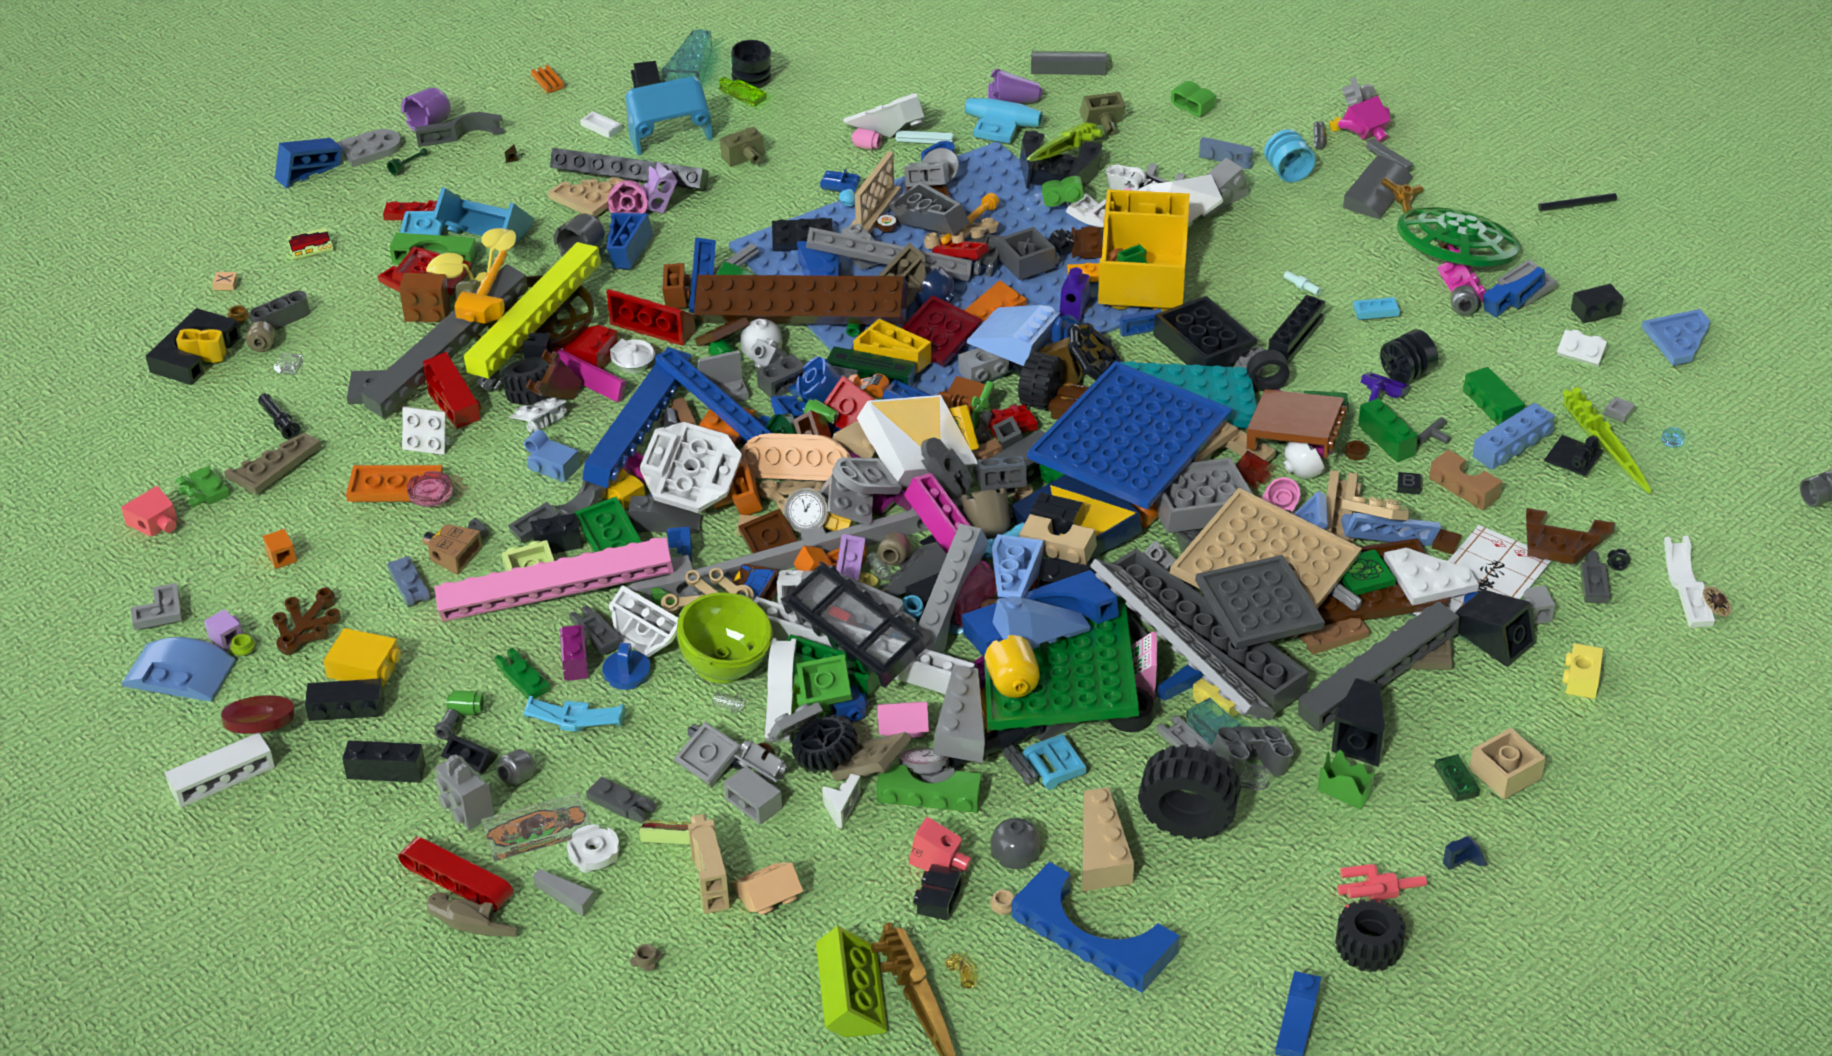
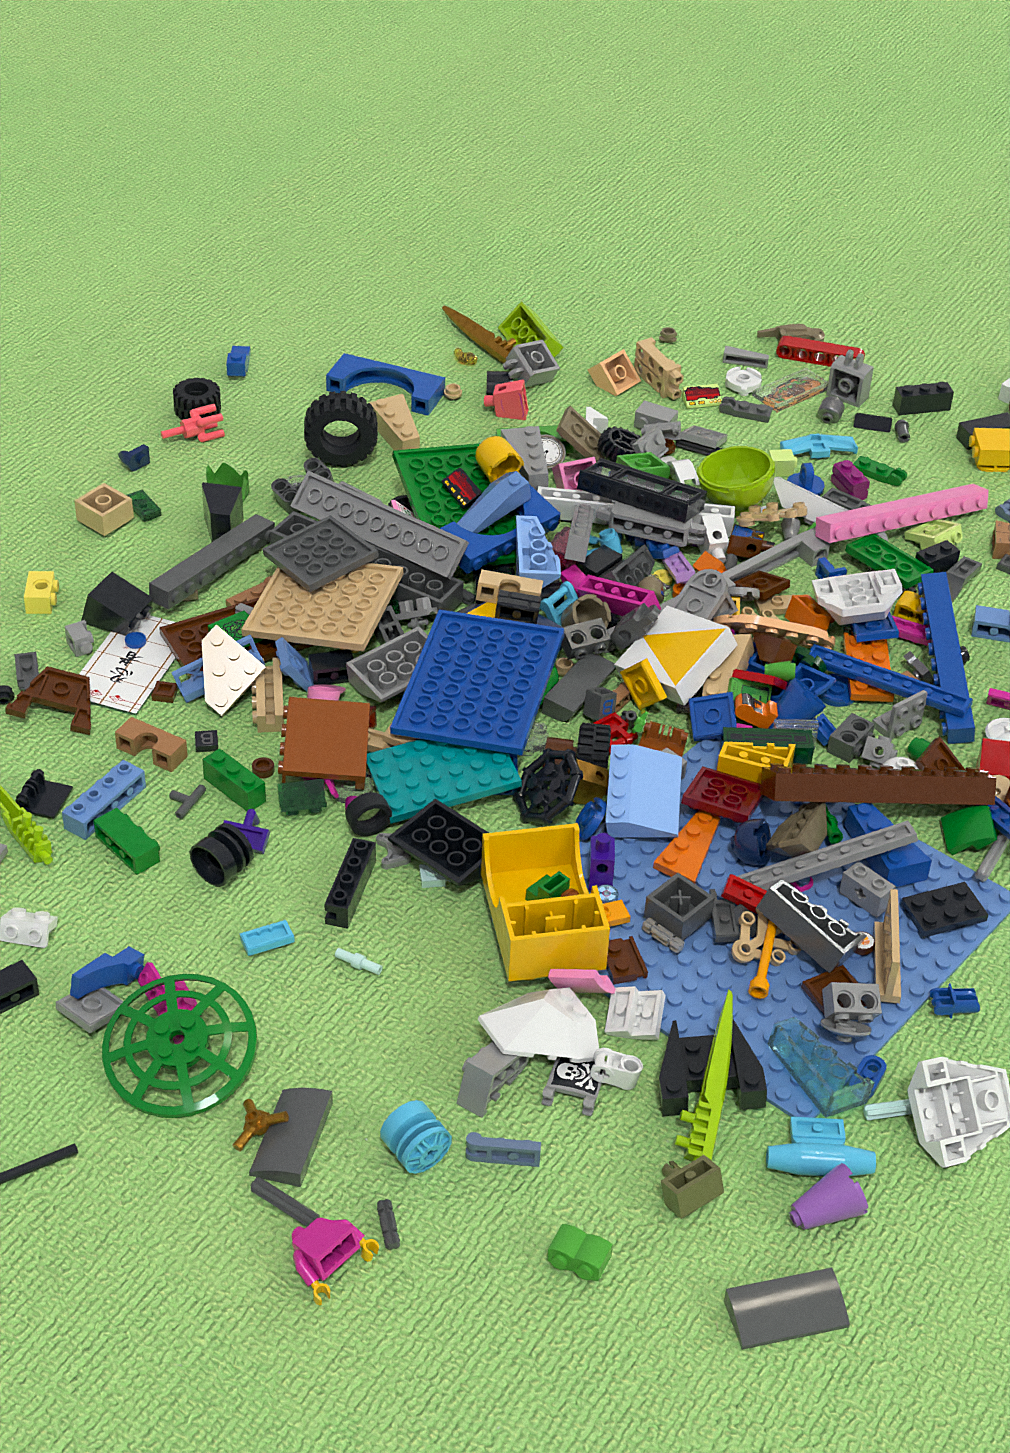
camera: 160 degrees right, 0 degrees up
bright green brick [446,690,484,716] -> none
medium azure hinge [839,189,855,207] -> none
dark grey cylinder [990,817,1042,869] -> none
bright green brick [1042,176,1084,207] -> none
black gear [1048,228,1074,255] -> none
light grey hips [1342,77,1375,107] -> none
white plate [1384,548,1479,606] -> none
flat silver head [1450,285,1479,316] -> none
none -> slope [441,468,482,509]
none -> light grey hinge [503,340,560,387]
none -> clear light blue wedge [767,1017,875,1118]
none -> yellowish green brick [768,449,797,477]

